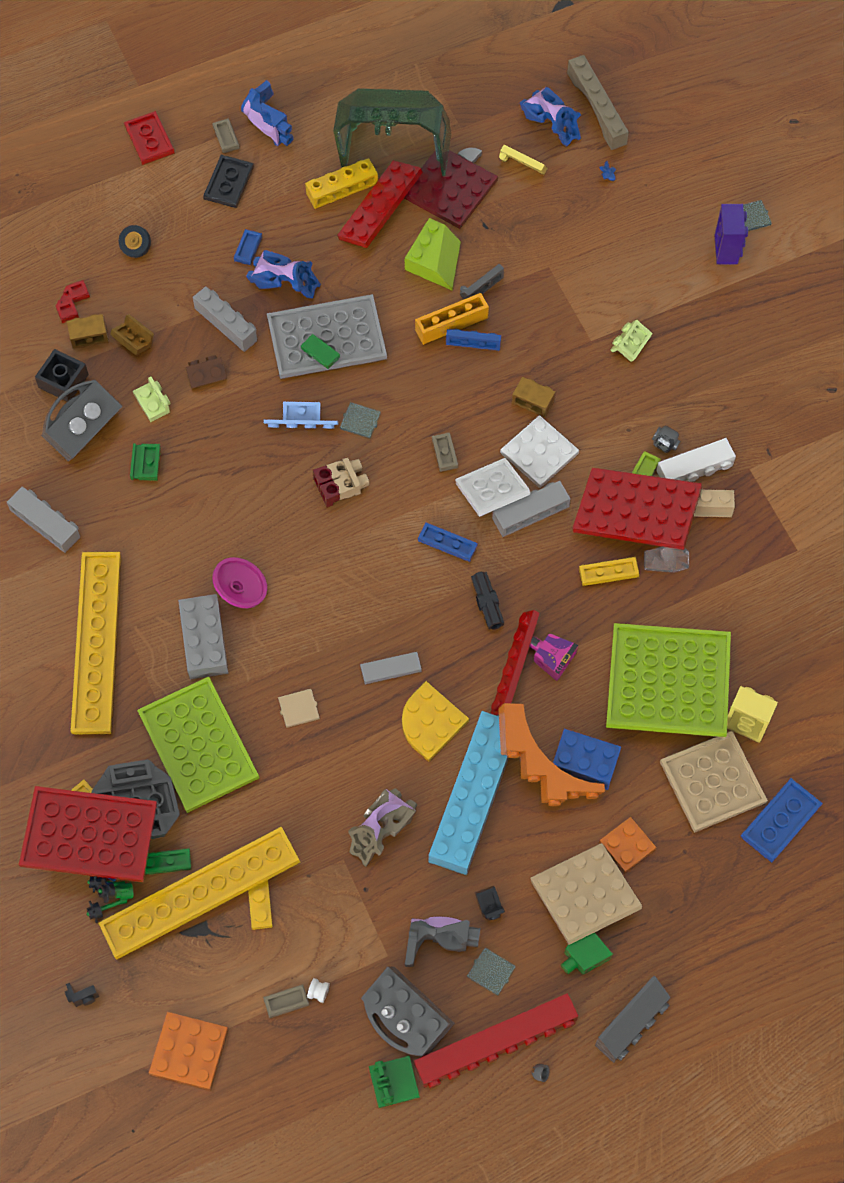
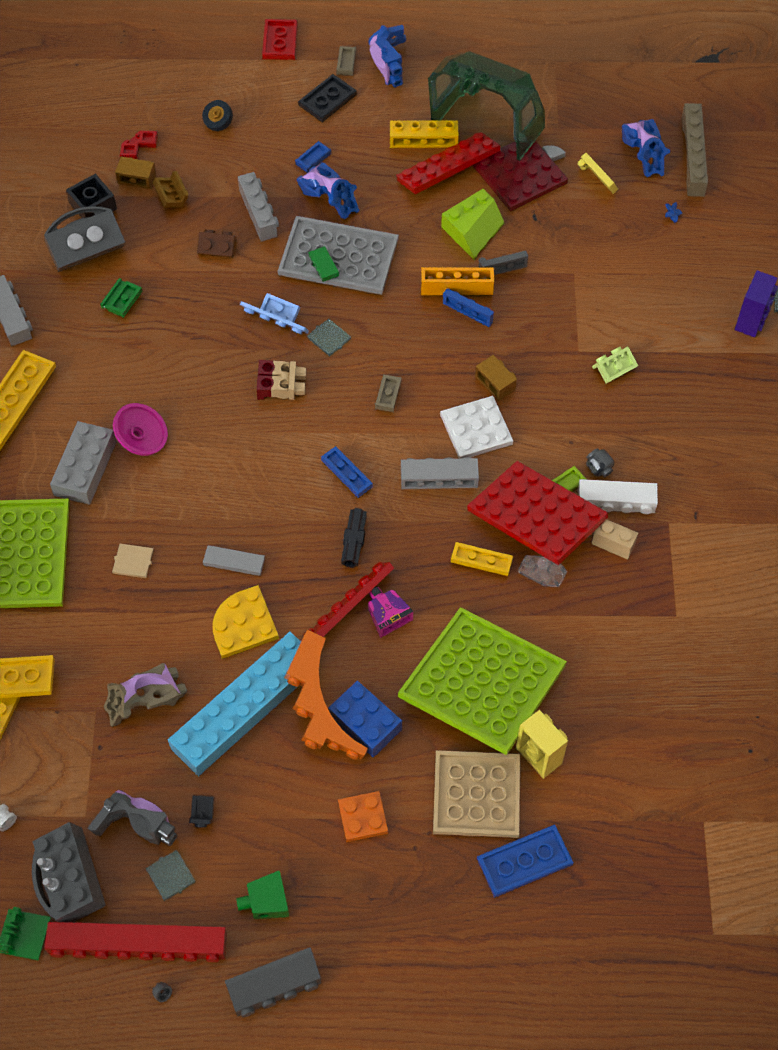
camera: 25 degrees right, 5 degrees down
yellowish green bracket [133,377,171,422] -> none
white plate [455,458,530,517] -> none
tan plate [530,843,642,945] -> none

